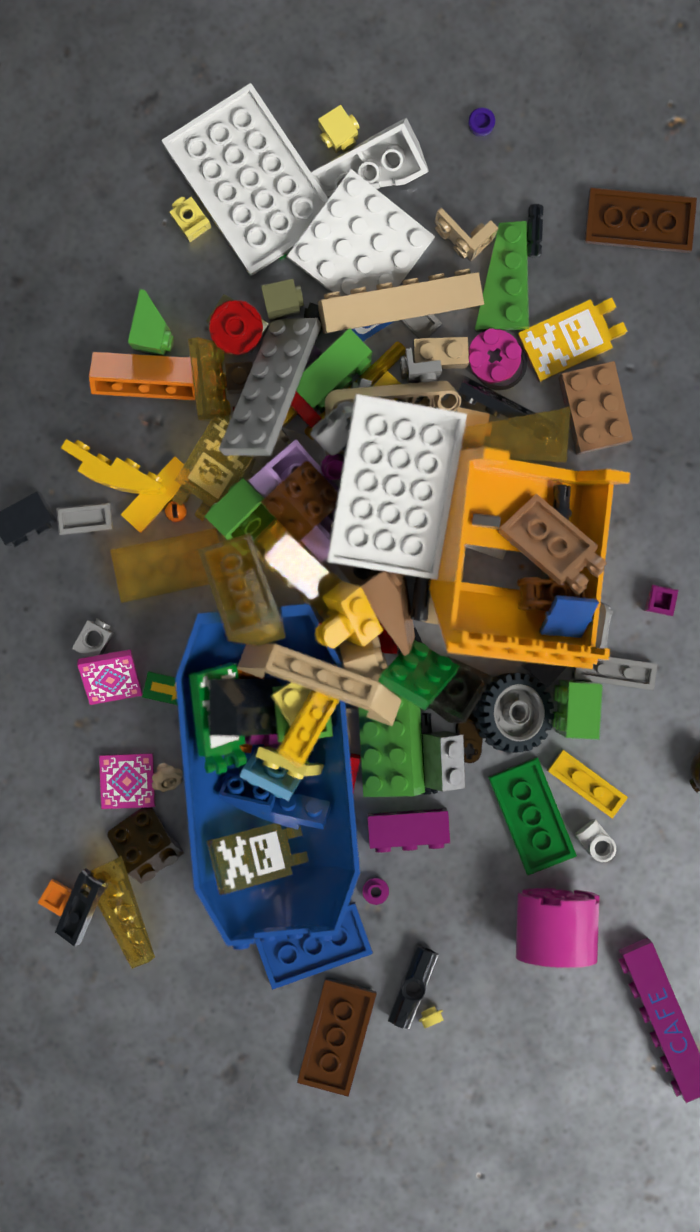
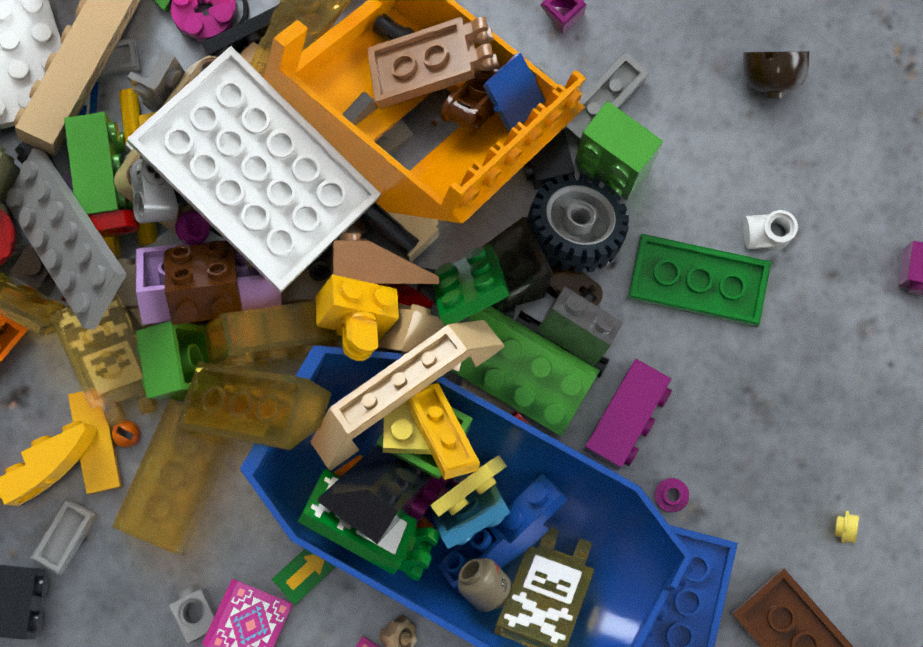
camera: 55 degrees left, 10 degrees down
black piece [388,945,439,1029] -> none
tan brick [413,337,469,369] -> none
dark pink brick [516,888,599,968] -> none
yellow plate [547,749,628,819] -> none
none -> dark tan head [458,558,511,612]

